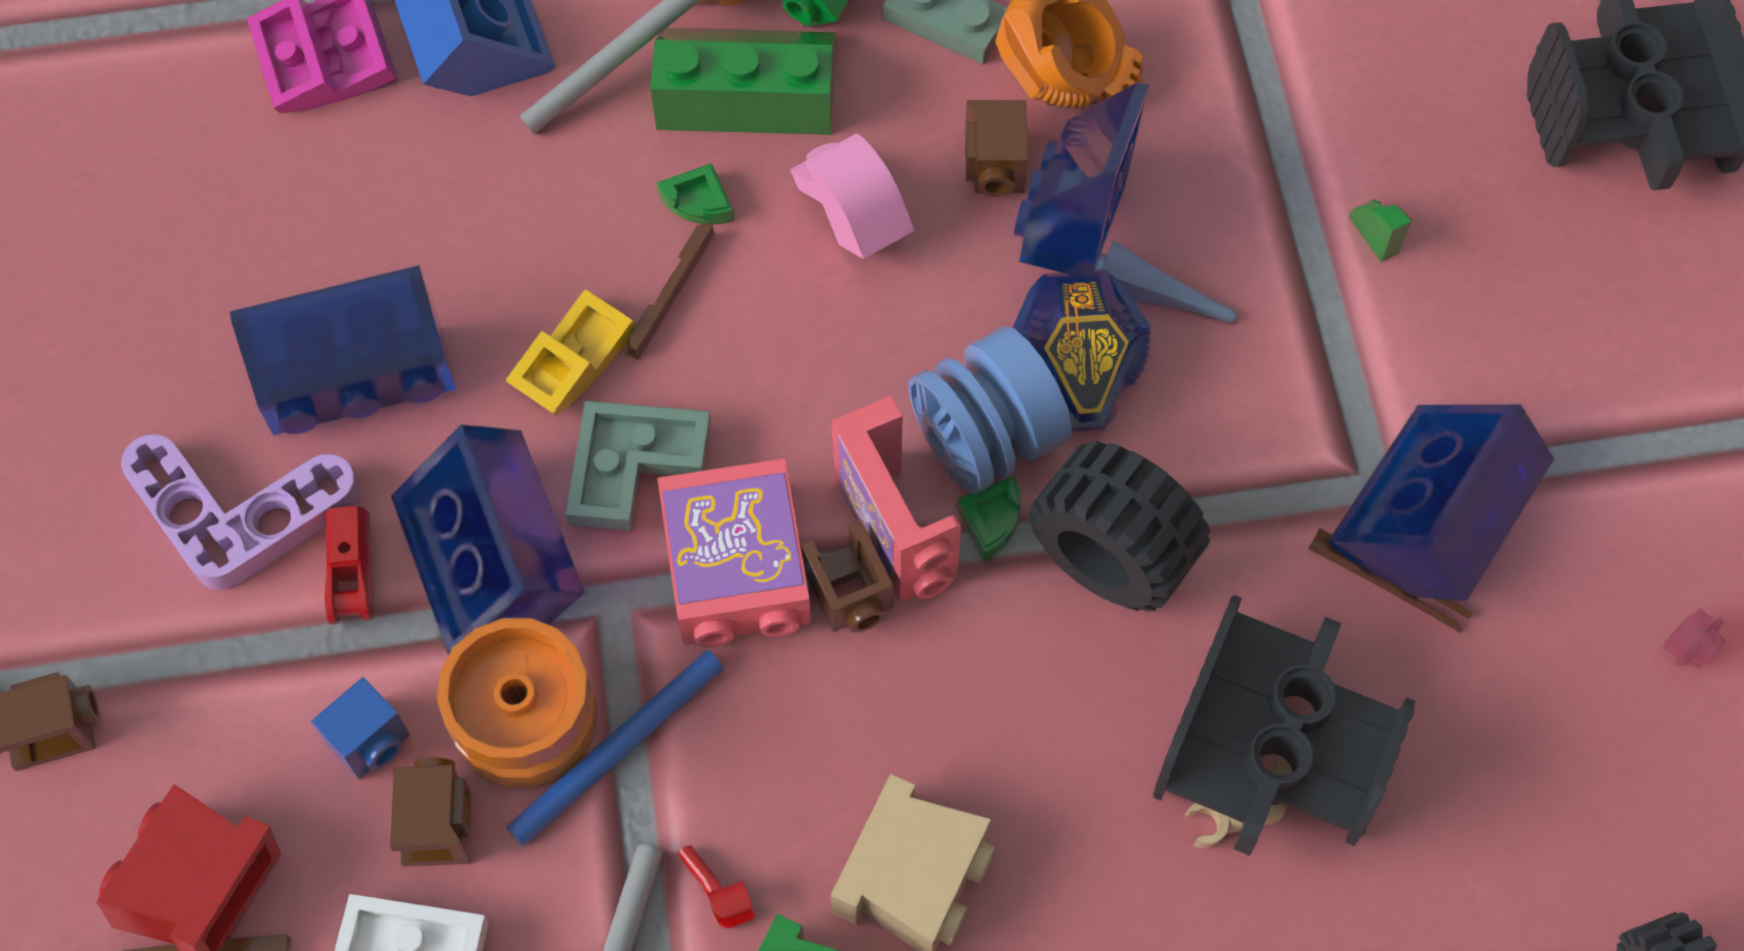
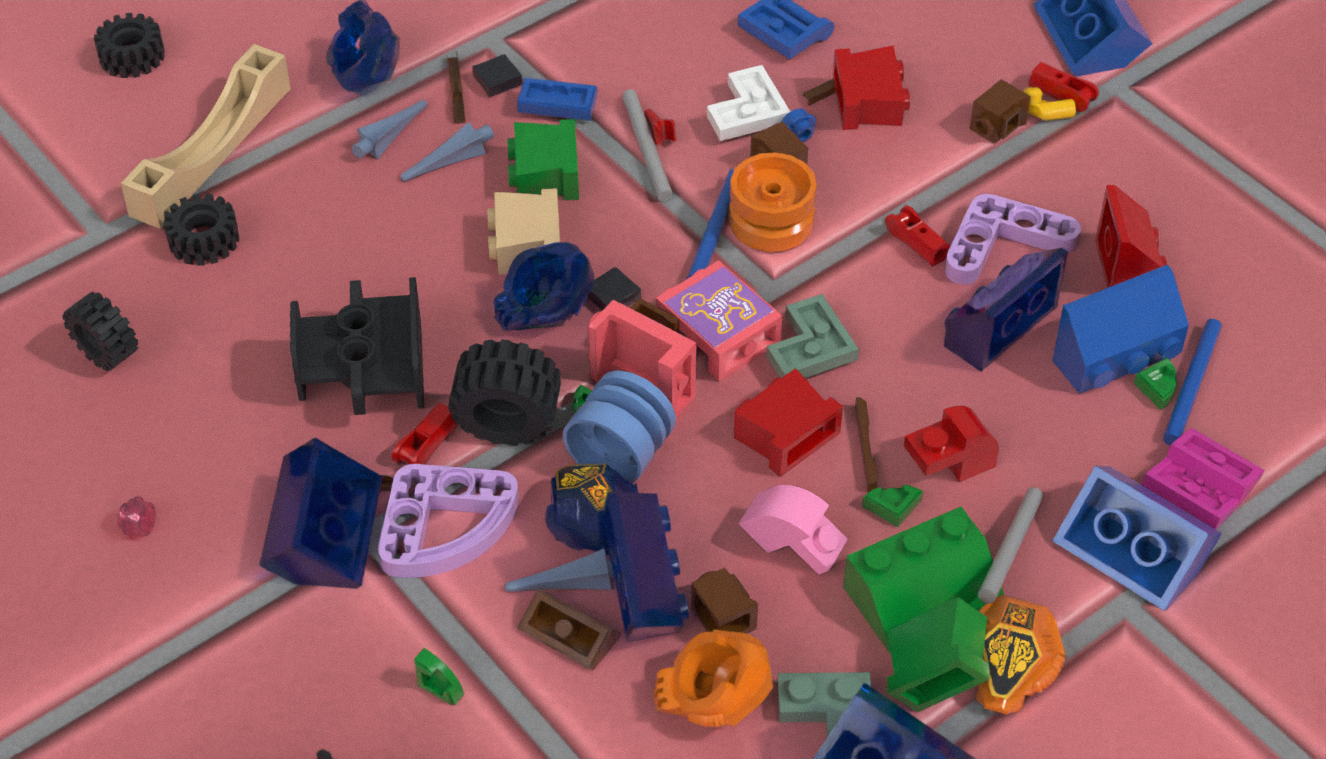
camera: 150 degrees right, 15 degrees down
blue plate [310,677,410,779] -> none
clear blue slope [391,424,585,656] -> none
yellow slope [505,289,636,416] -> none
red hand [679,845,755,929] -> none
none -> lavender beam [378,464,519,578]
none -> red bar [392,402,458,465]
none -> clear blue helmet [493,242,595,331]
none -> reddish brown slope [517,588,621,670]
none -> black tile [585,267,641,311]
none -> red hips [734,368,843,477]
none -> blue plate [781,108,816,142]
none -> red brick [904,406,999,482]
none -> blue slope [1052,265,1189,394]
none -> red slope [1095,185,1167,288]
none -> green tile [1134,357,1176,410]
none -> blue bar [1163,319,1222,446]

